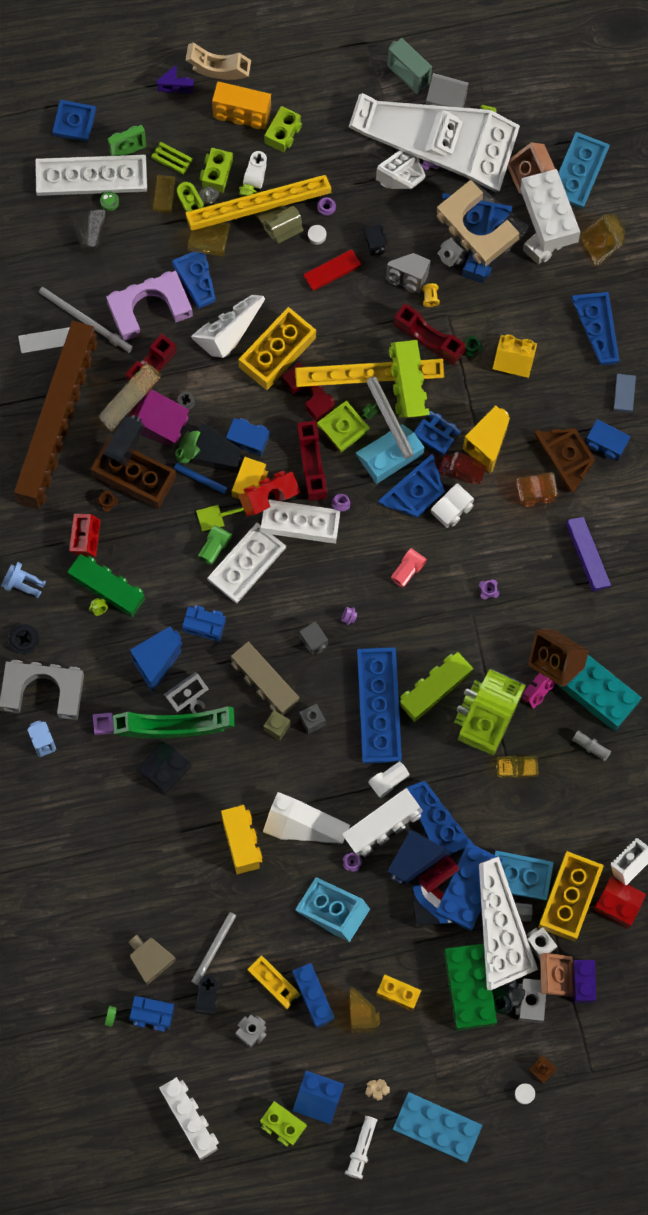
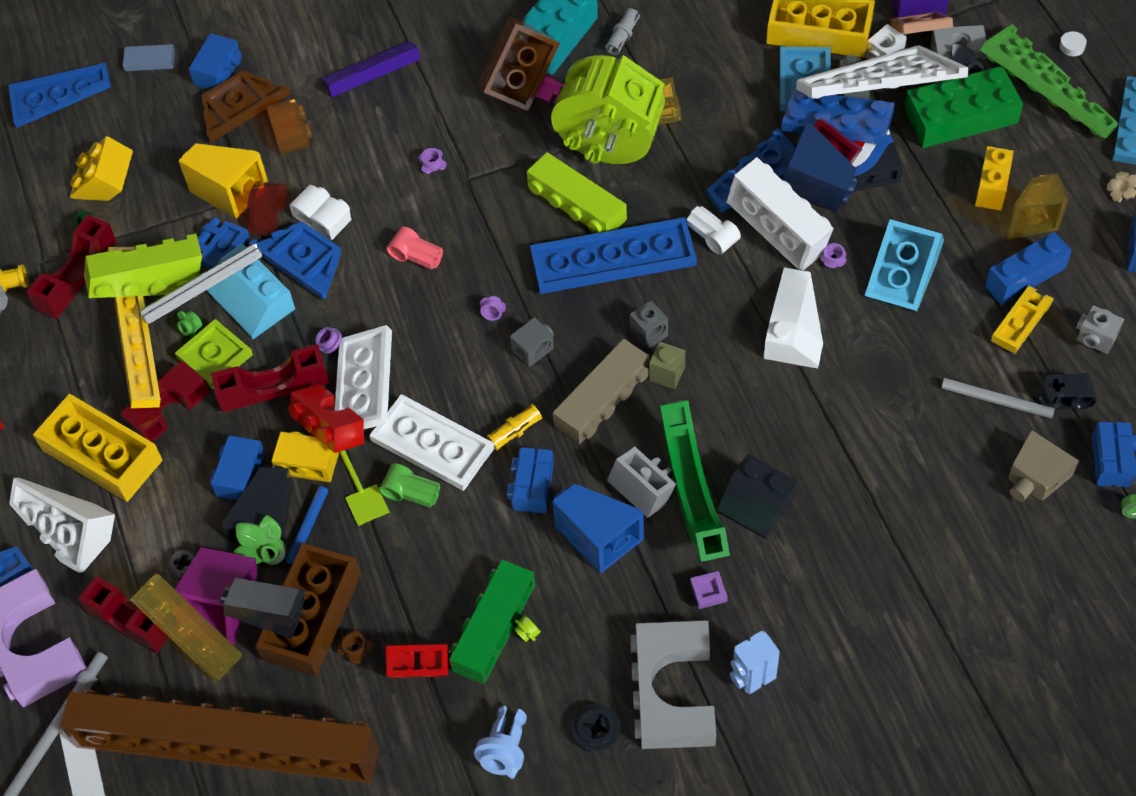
camera: 90 degrees left, 15 degrees down
yellow brick [221,805,262,874] -> none
reddish brown tile [528,1055,557,1084] -> none
none -> yellow pin [487,404,542,450]
none -> bright green wing [980,24,1119,138]

